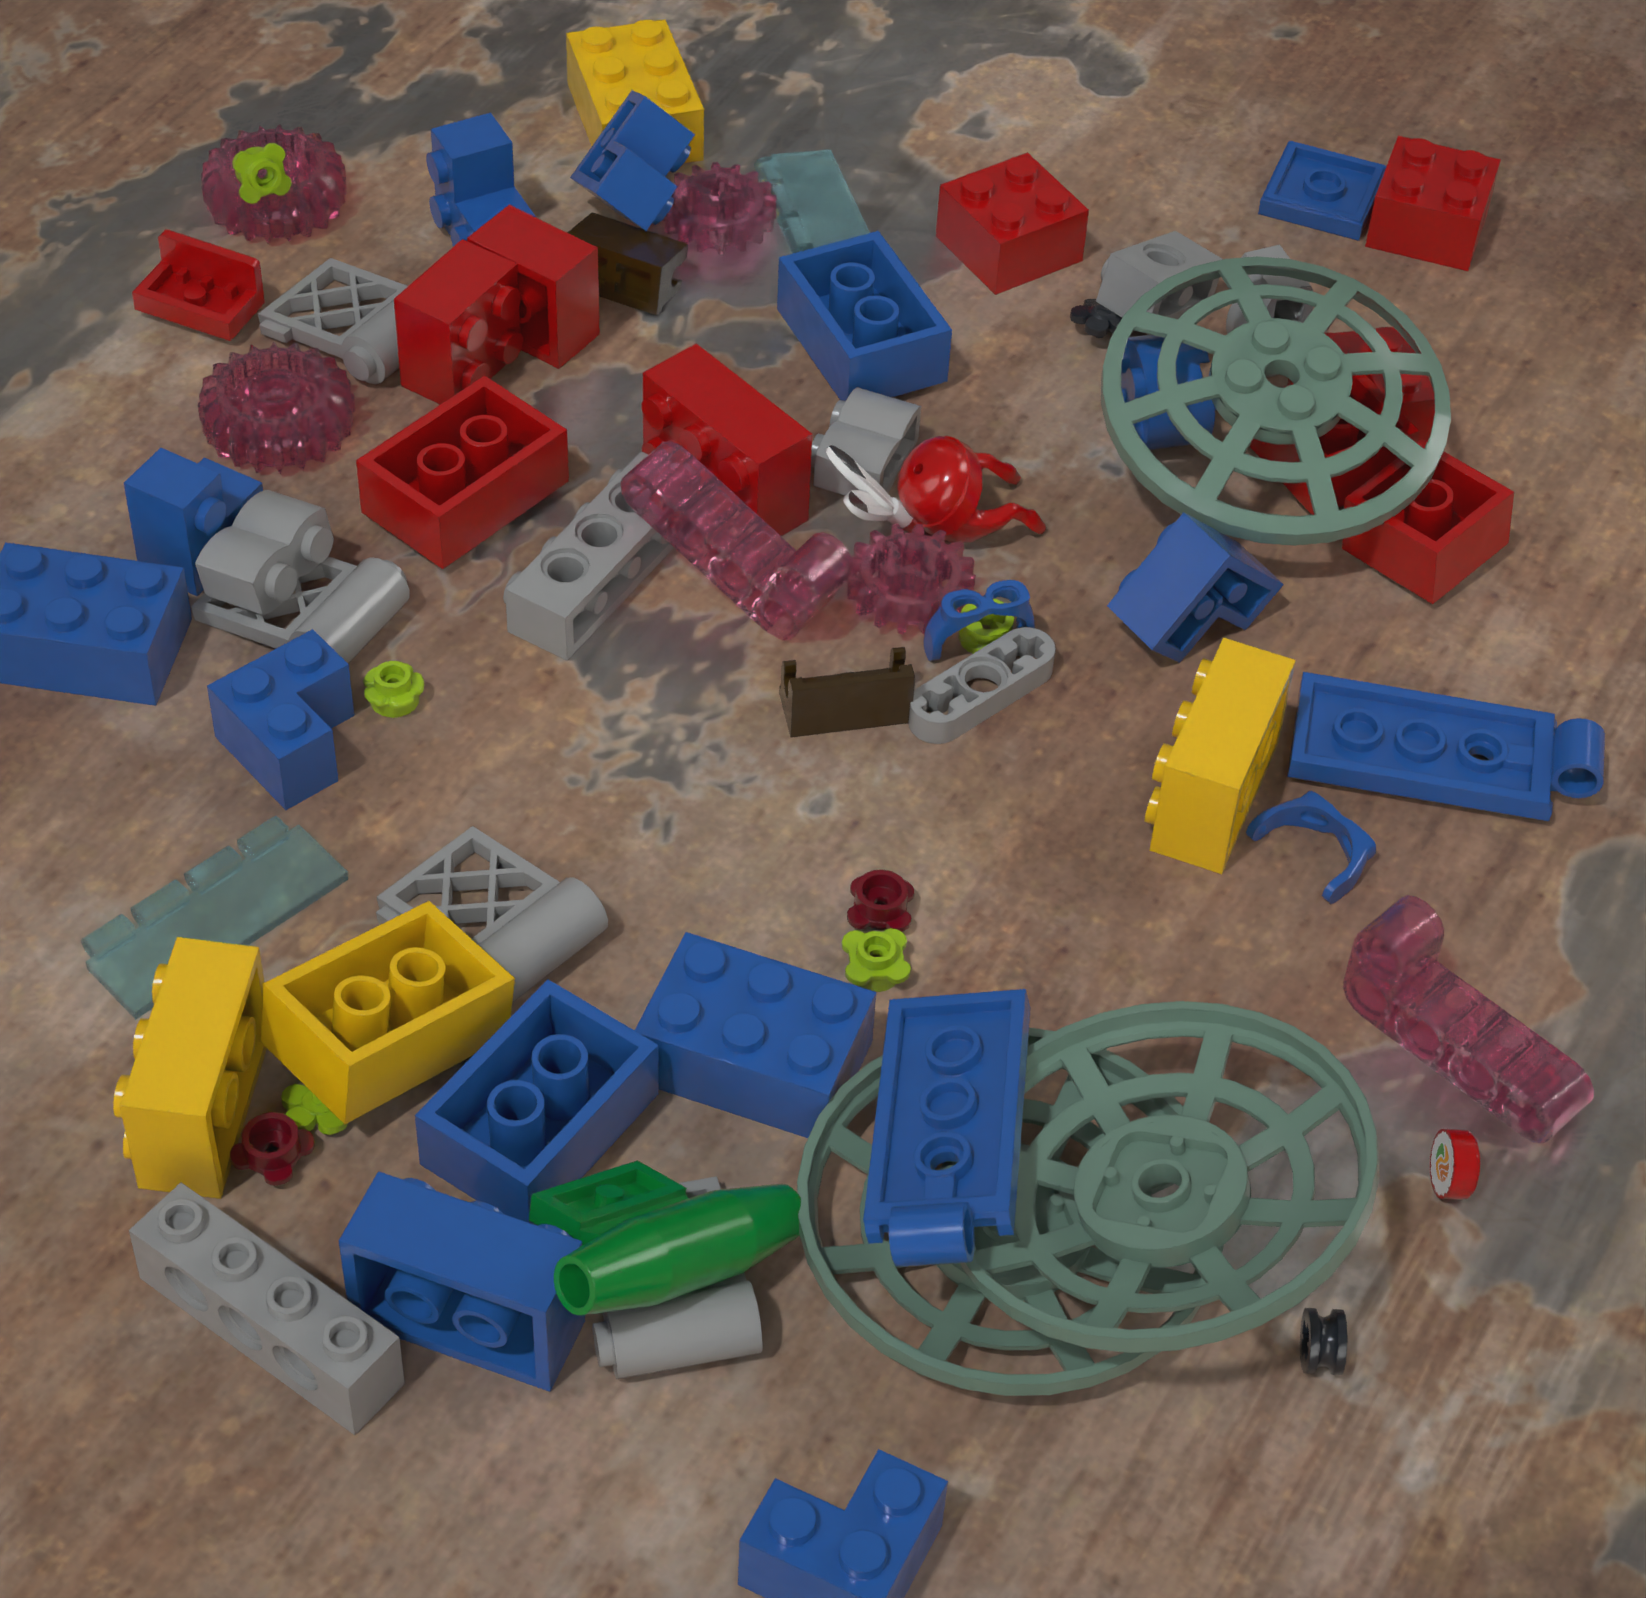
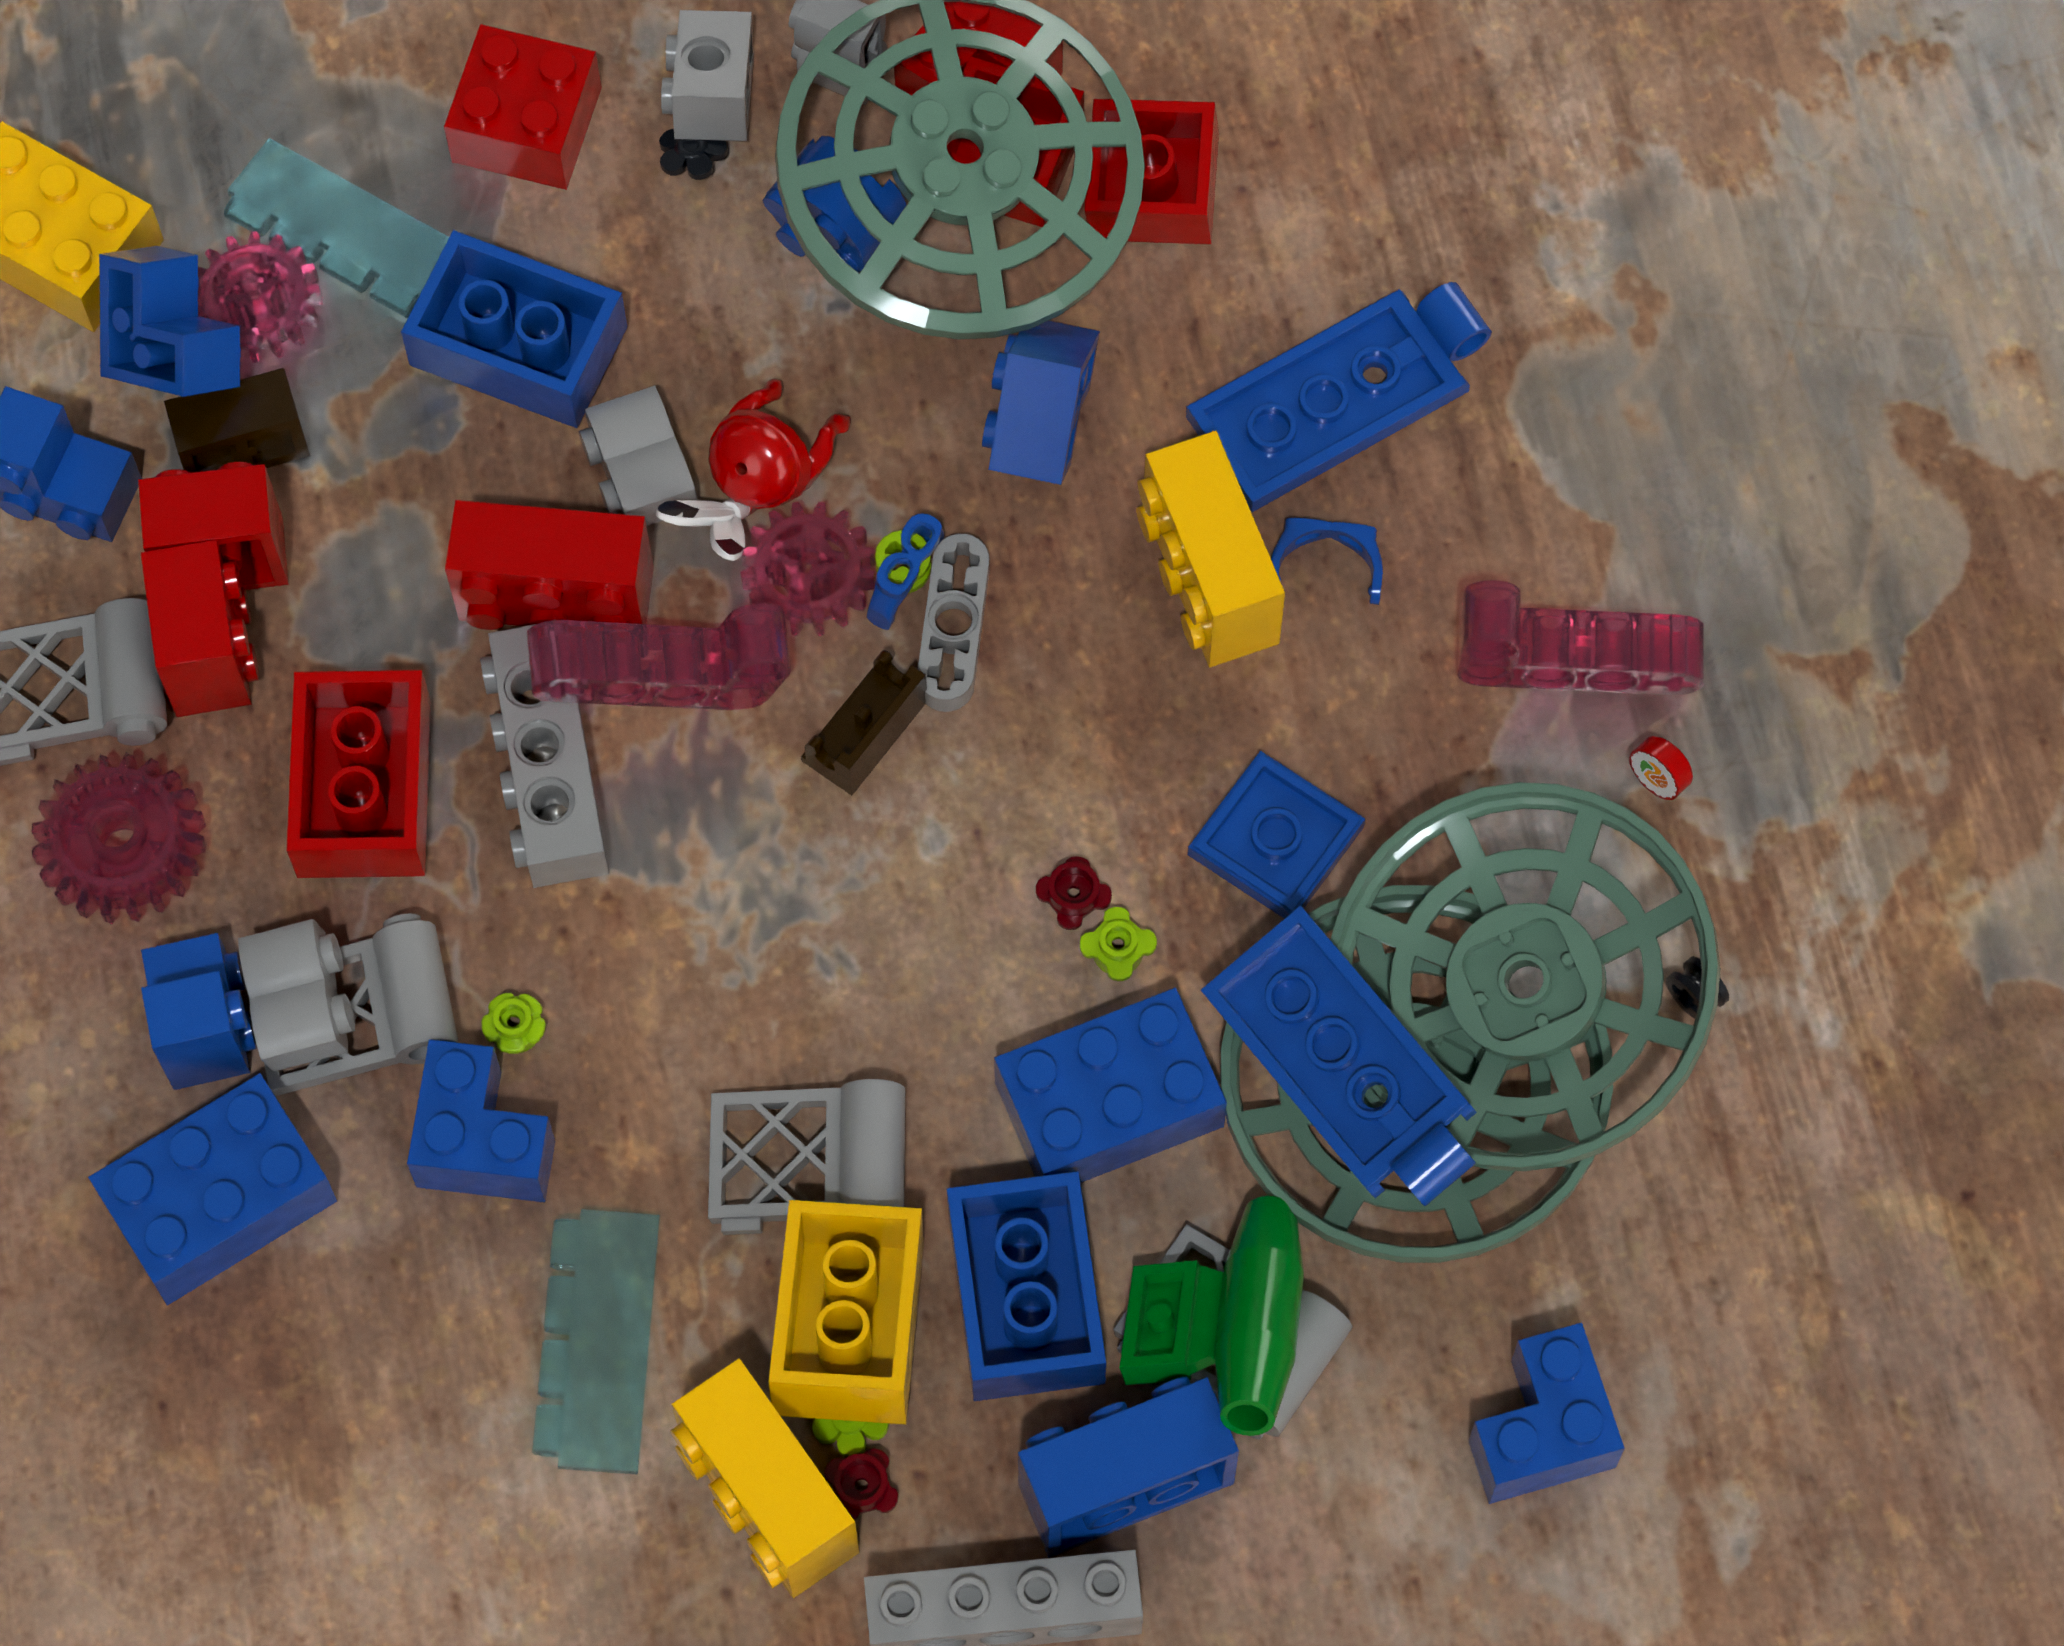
camera: 40 degrees left, 20 degrees up
none -> blue tile [1187,751,1365,919]

